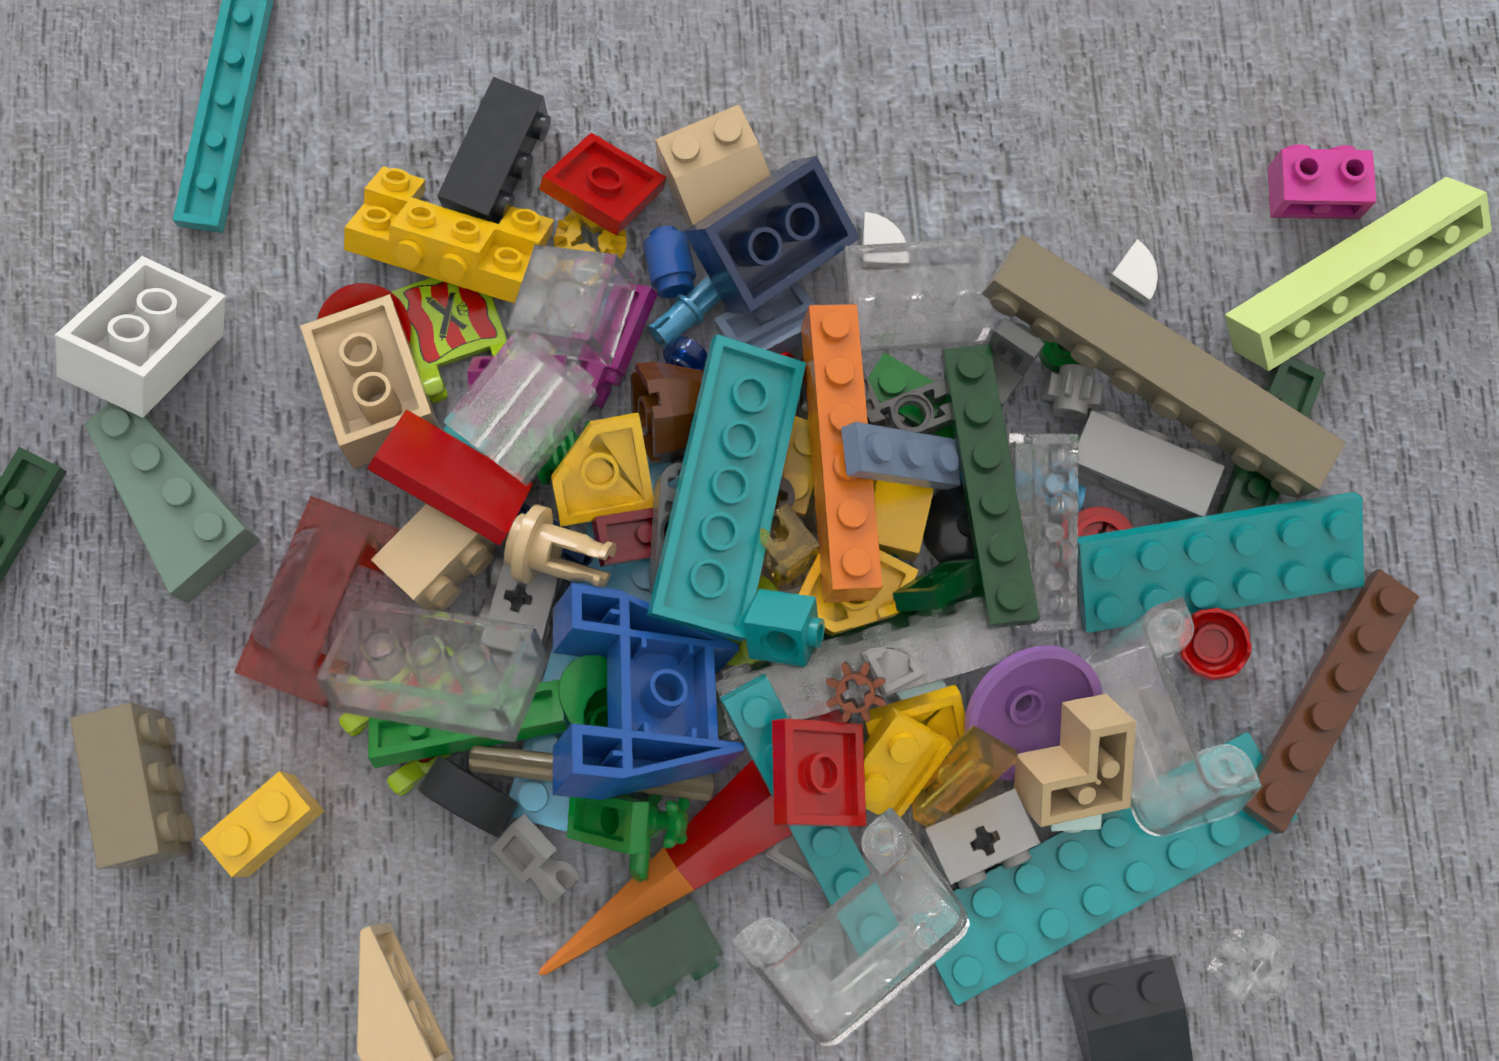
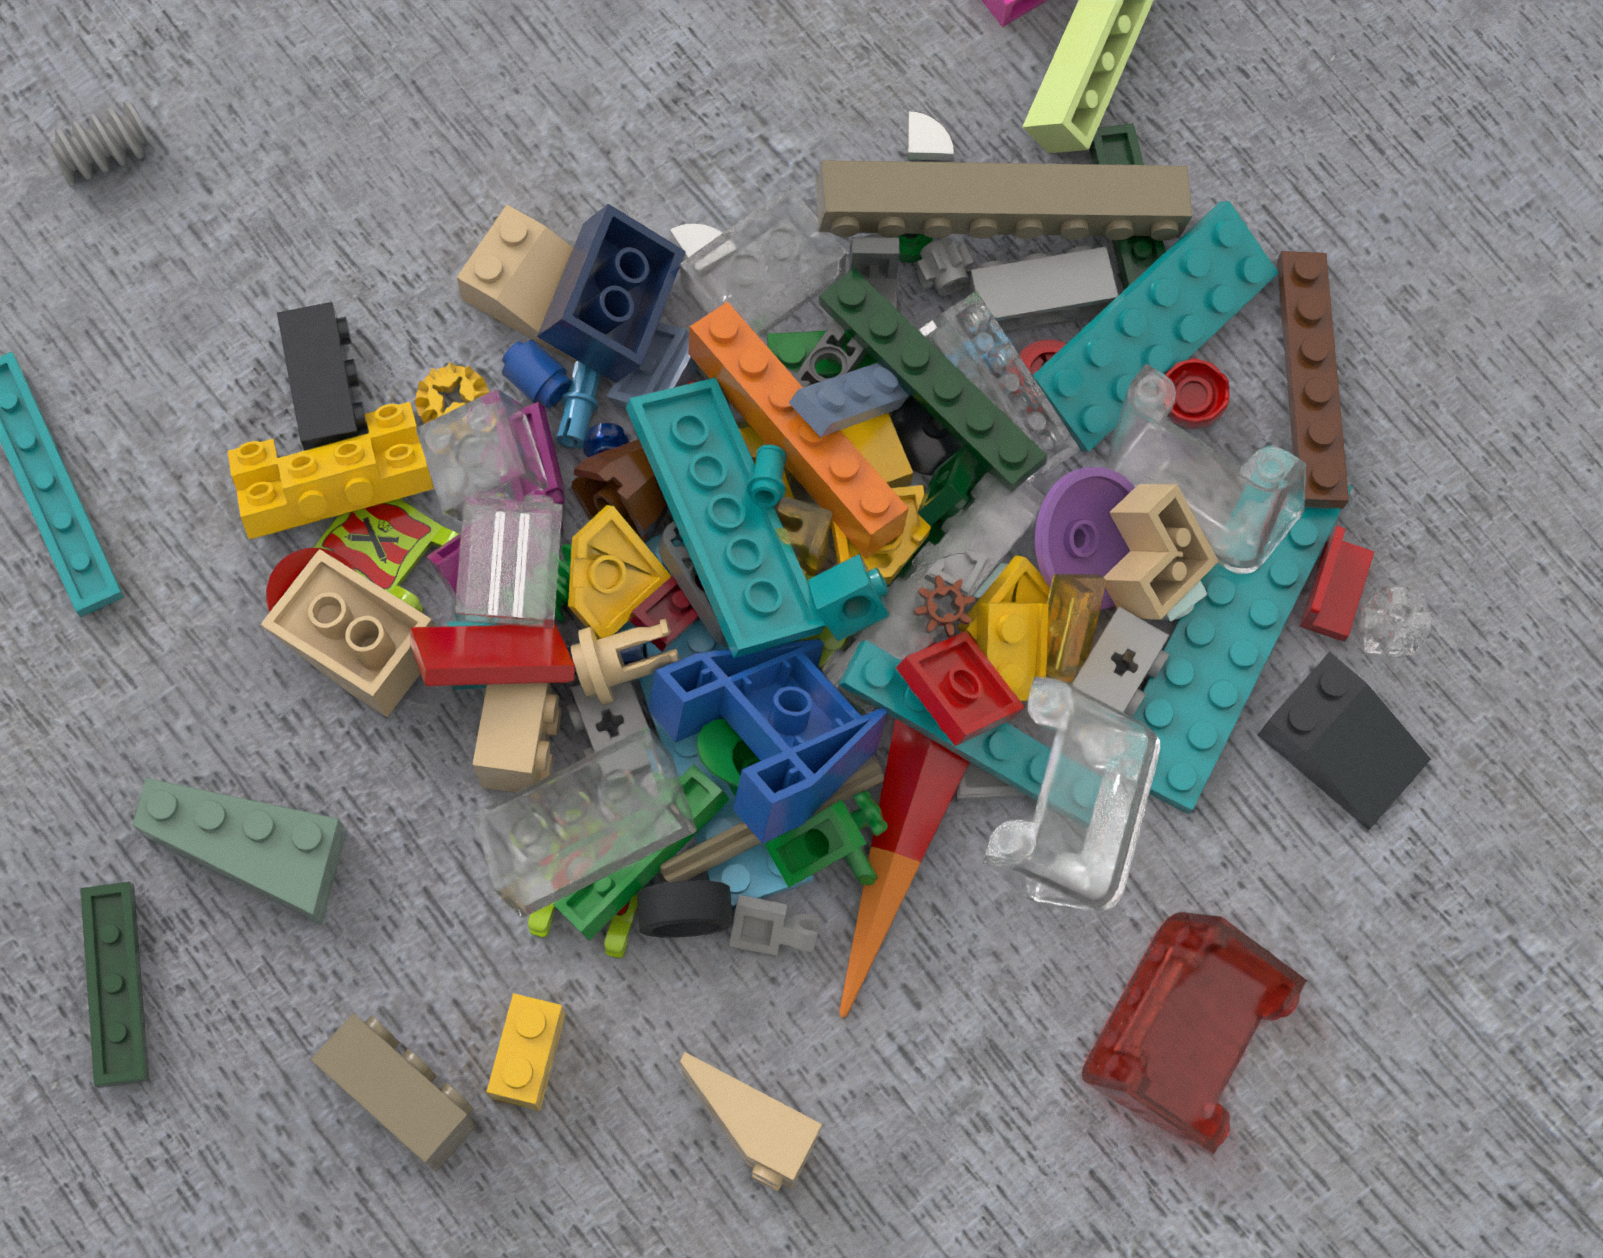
camera: 35 degrees left, 5 degrees down
white brick [55,256,226,418] -> none
clear red windscreen [234,496,400,708] -> none
red plate [539,132,667,236] -> none
clear green brick [606,898,724,1008] -> none
none -> teal pin [747,445,787,507]
none -> red panel [1299,526,1375,642]

